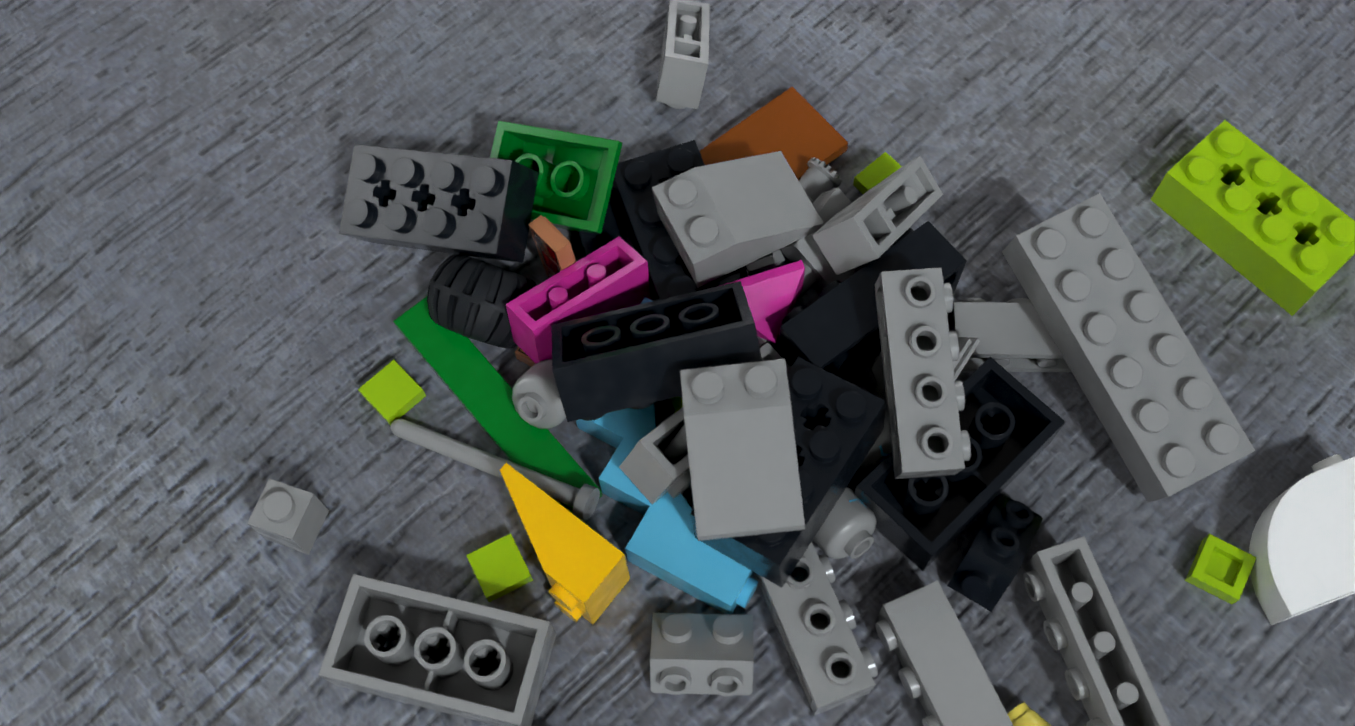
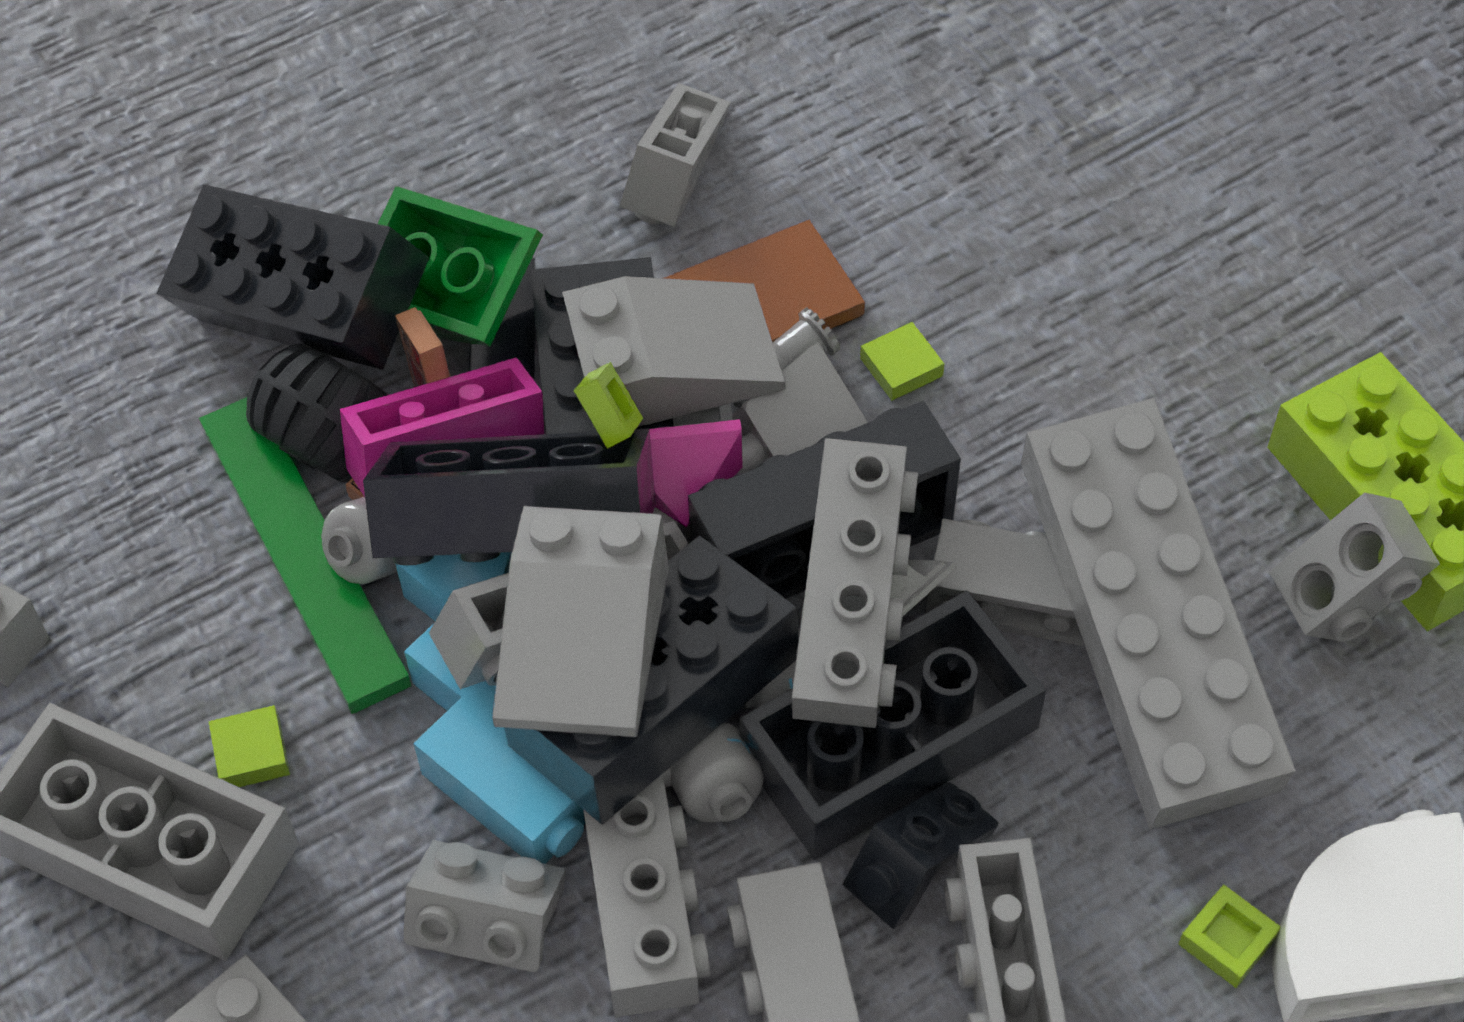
camera: 10 degrees right, 10 degrees down
lime tile [358,359,426,426] -> none
light grey bar [390,418,600,520] -> none
yellow slope [500,462,630,625] -> none
light grey slope [812,156,943,275] -> none
none -> lime tile [574,362,643,449]
none -> light grey brick [1269,492,1440,642]

